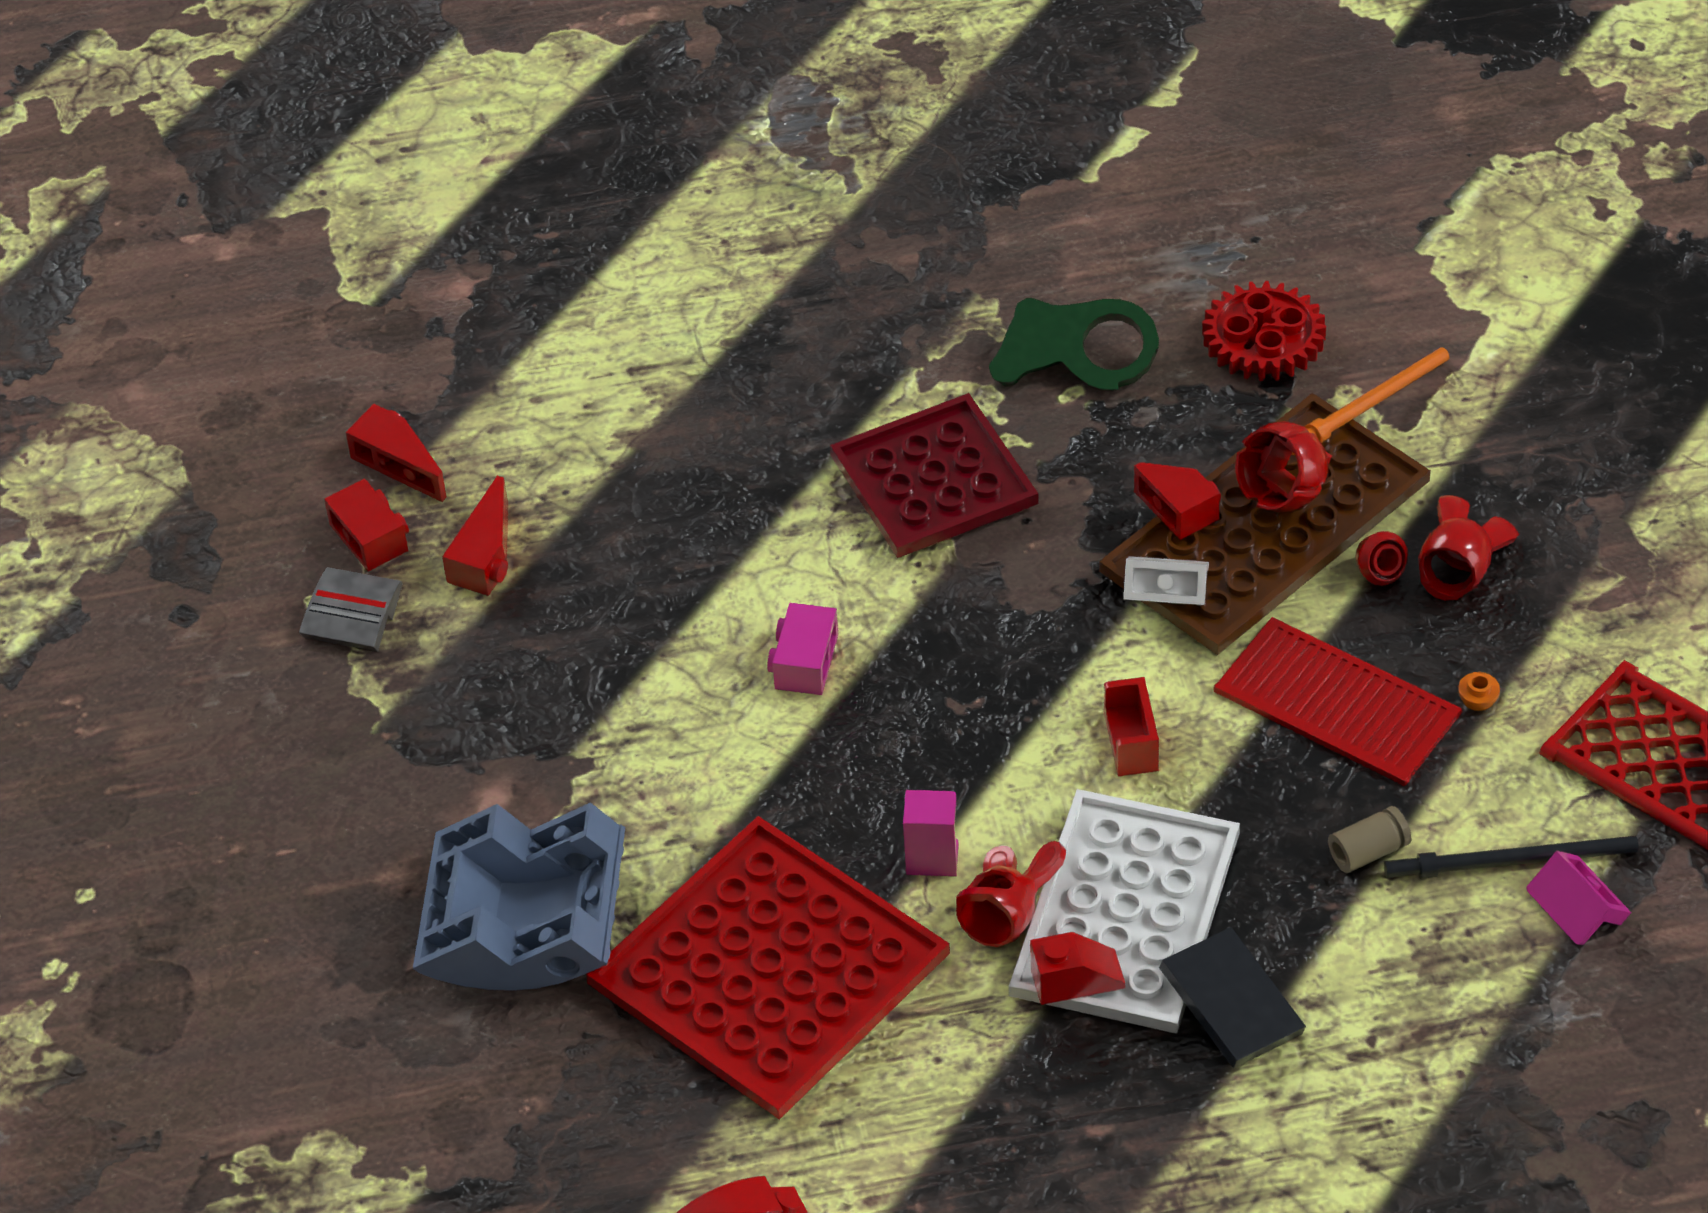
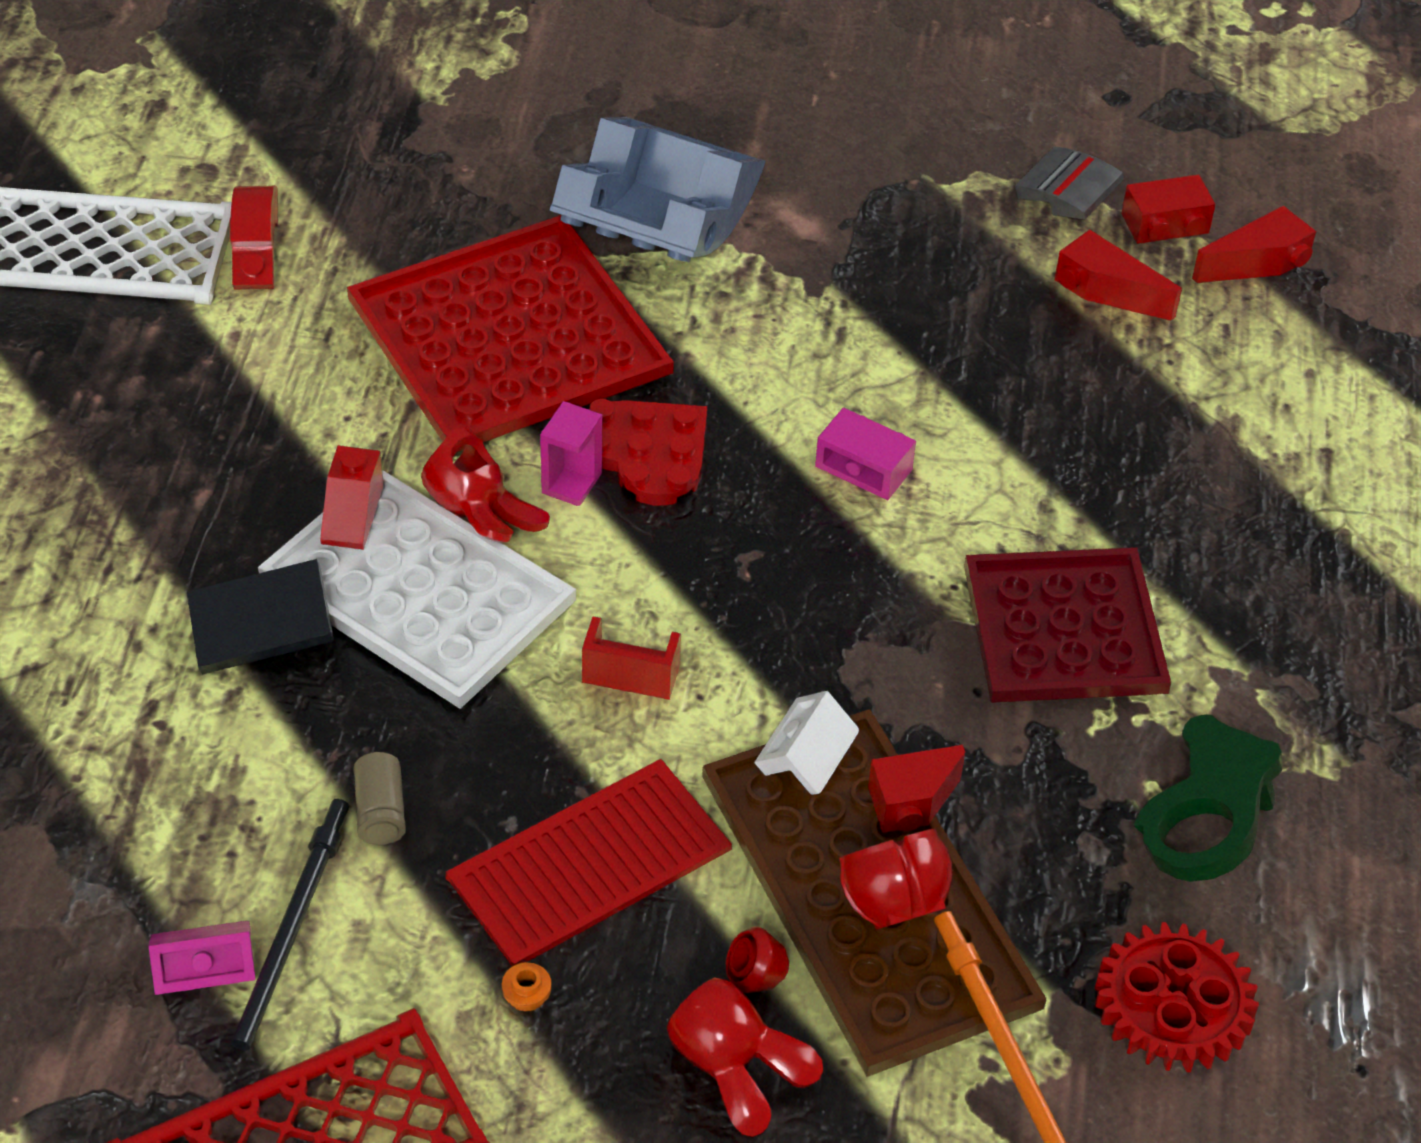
camera: 105 degrees right, 0 degrees up
none -> red plate [590,399,707,506]

